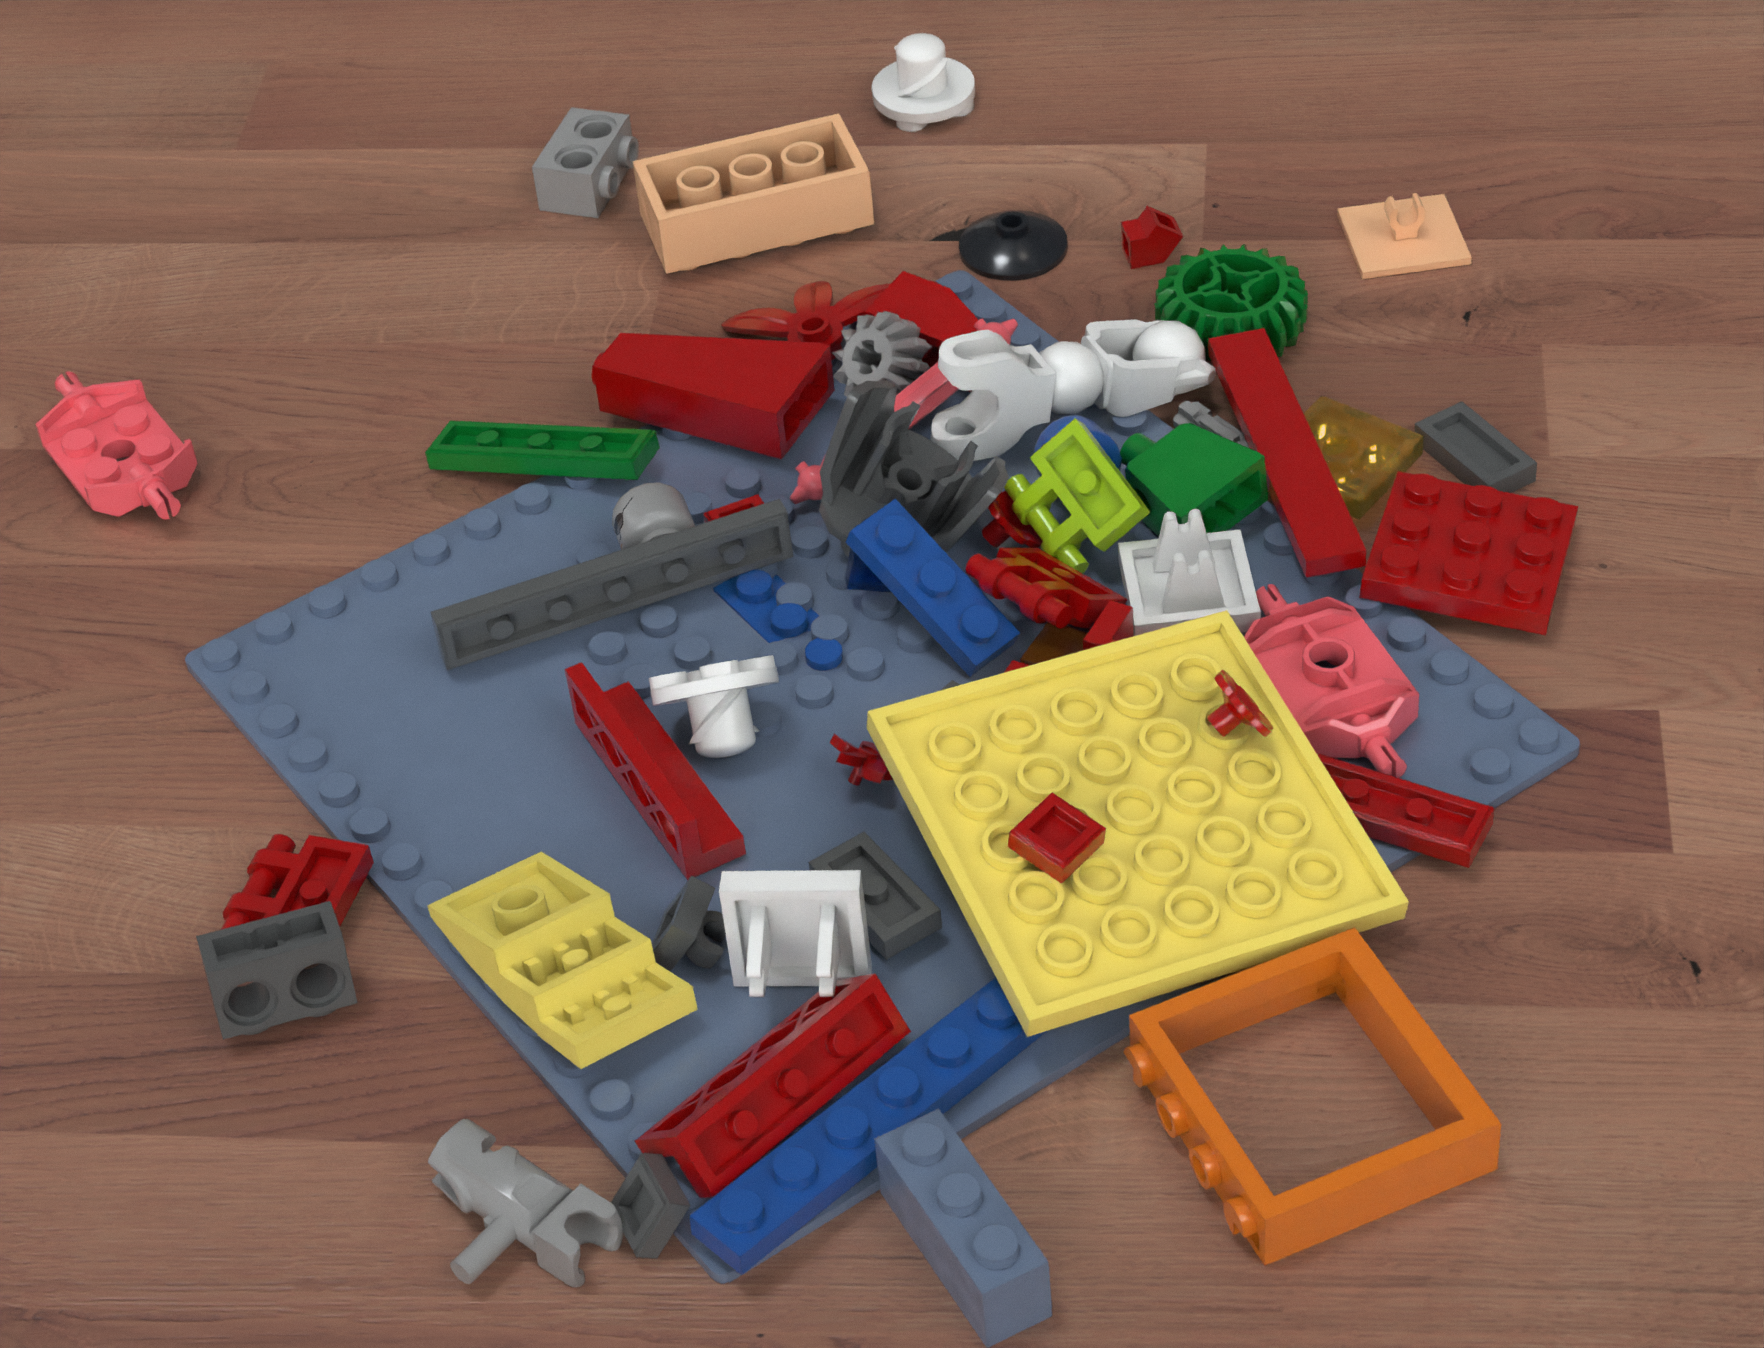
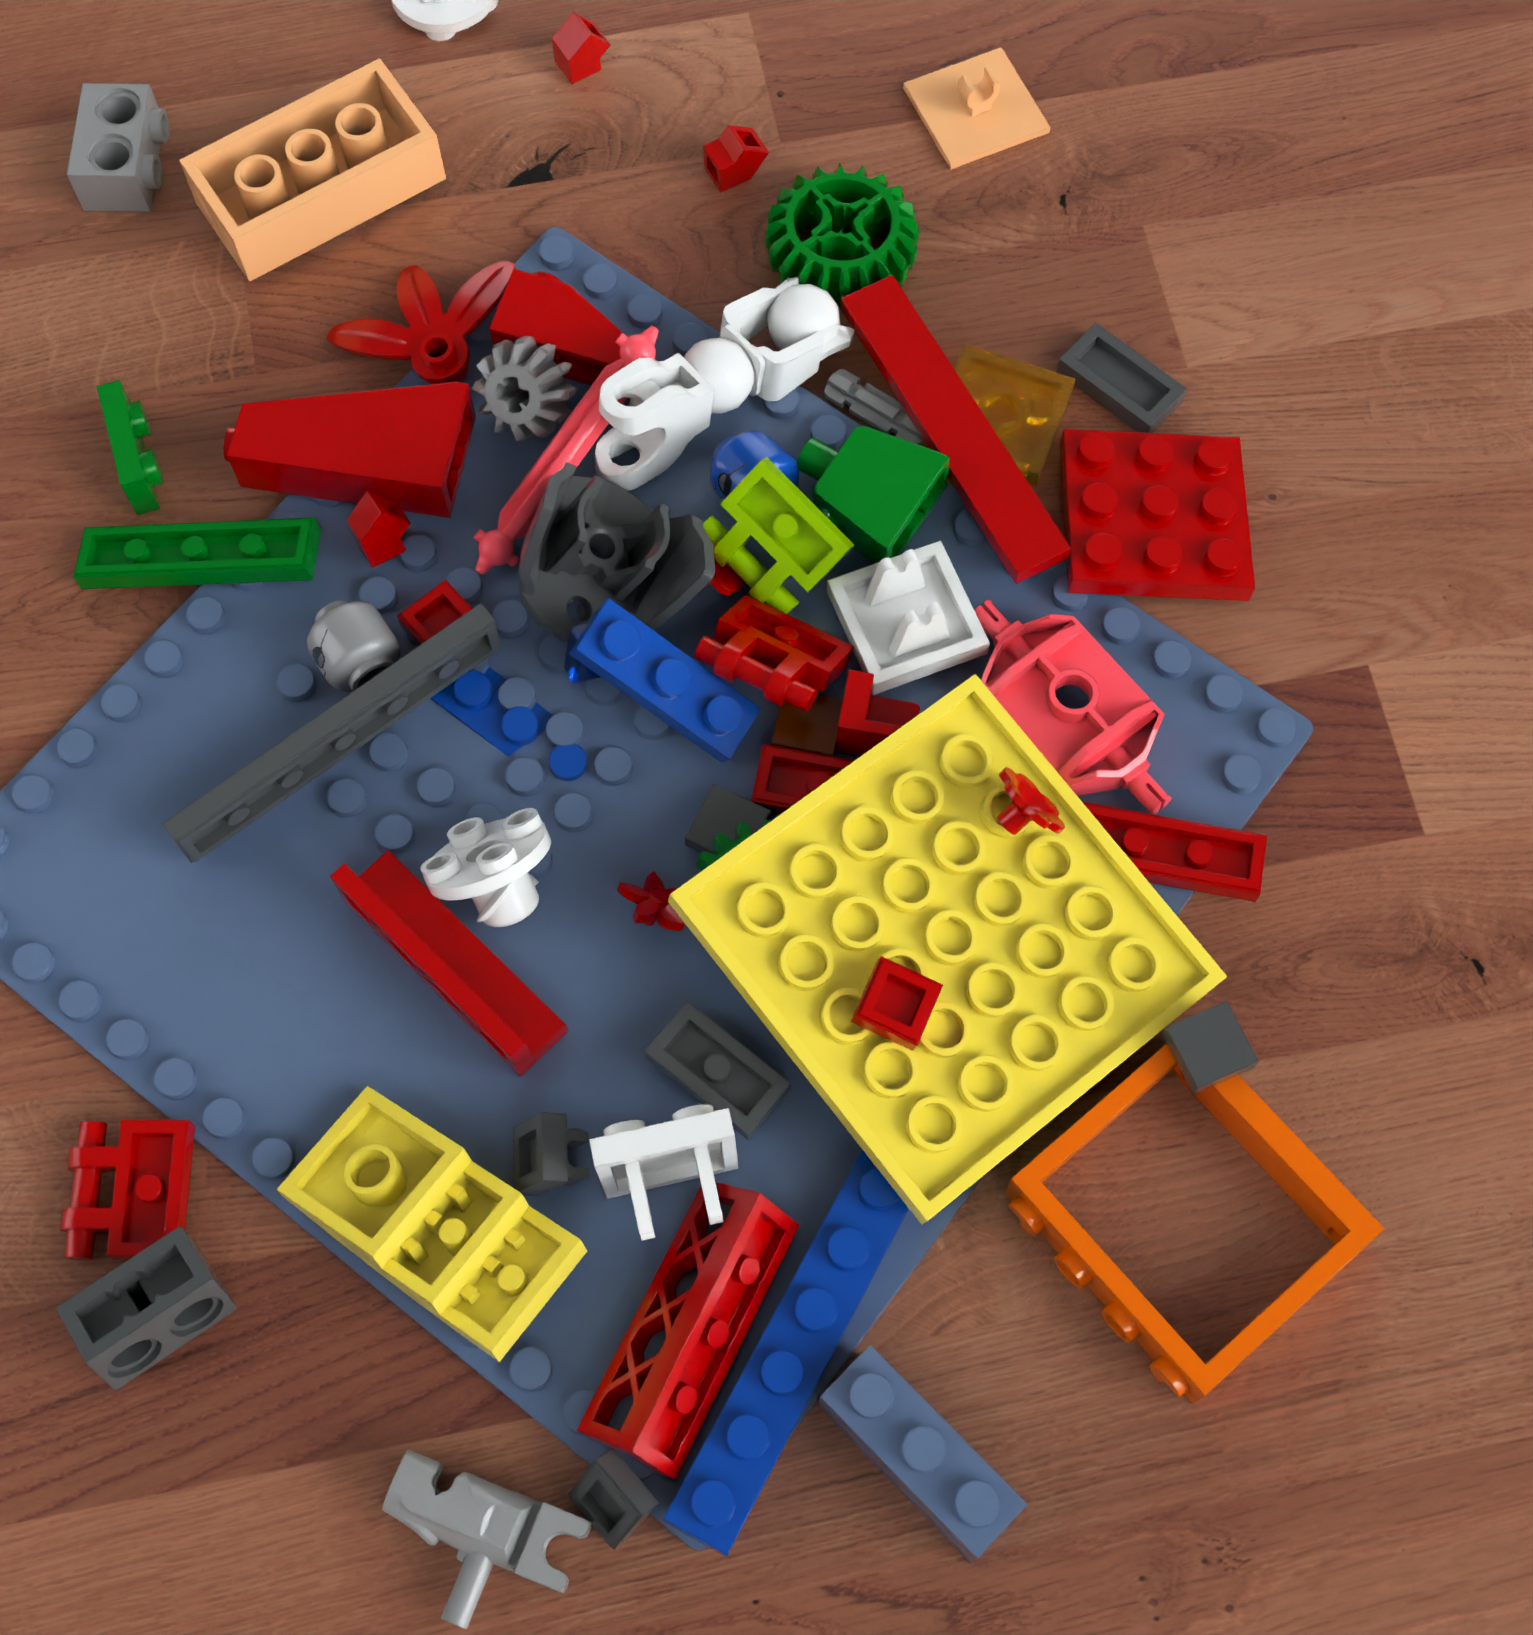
camera: 20 degrees left, 25 degrees up
black dish [959,210,1068,281] -> none
none -> green plate [96,380,164,515]
none -> red piece [347,490,411,568]
none -> red piece [552,11,610,84]
none -> dark grey tile [1162,1001,1259,1094]

